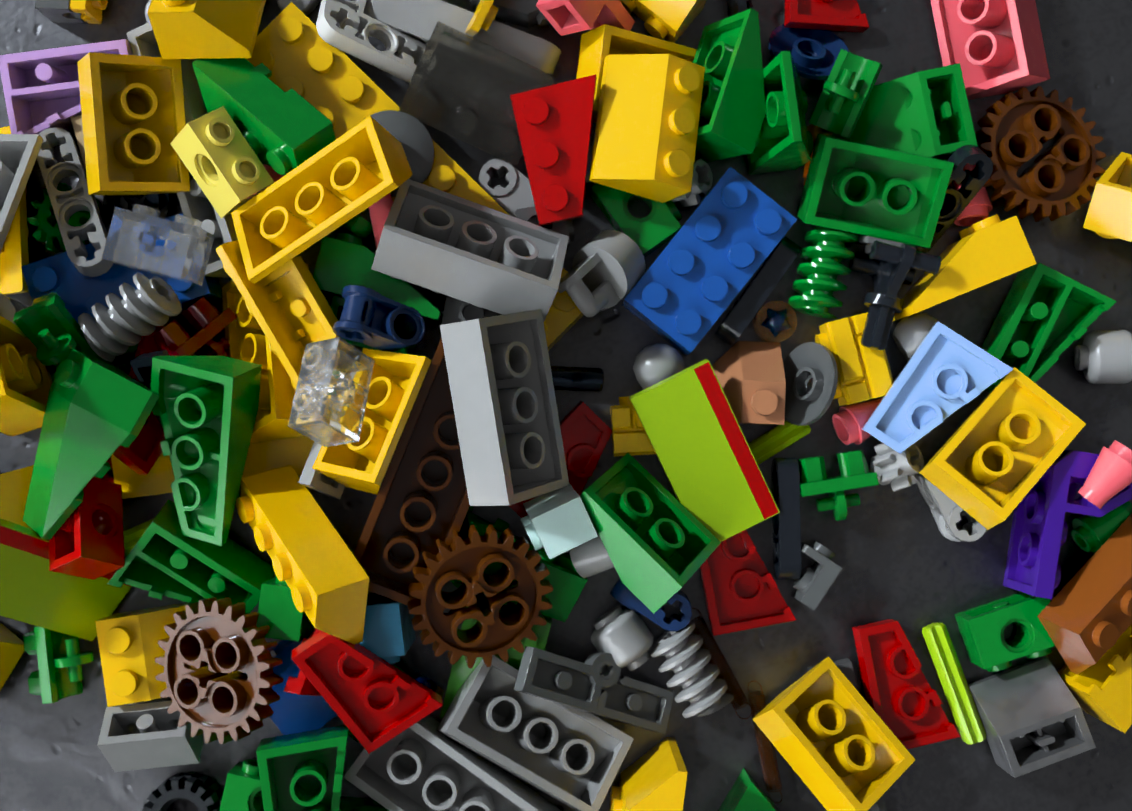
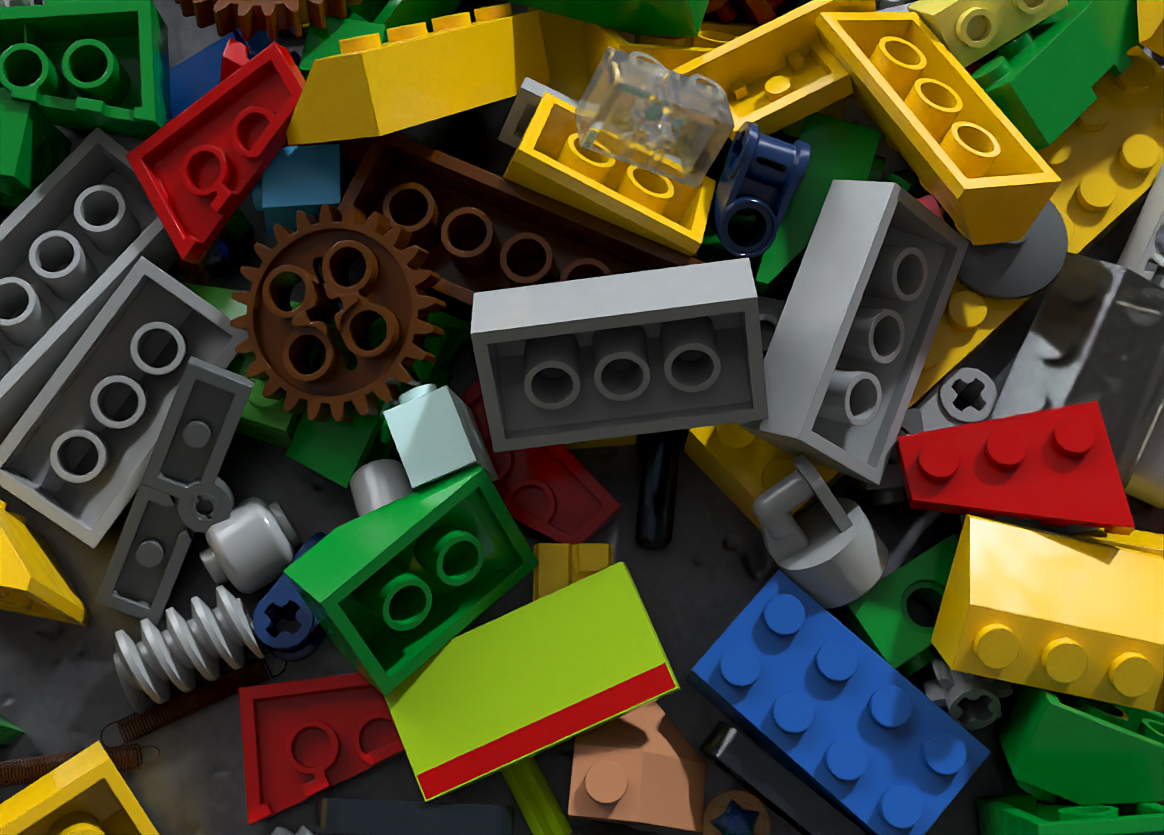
camera: 90 degrees right, 15 degrees down
light grey piece [633,343,685,389] -> none

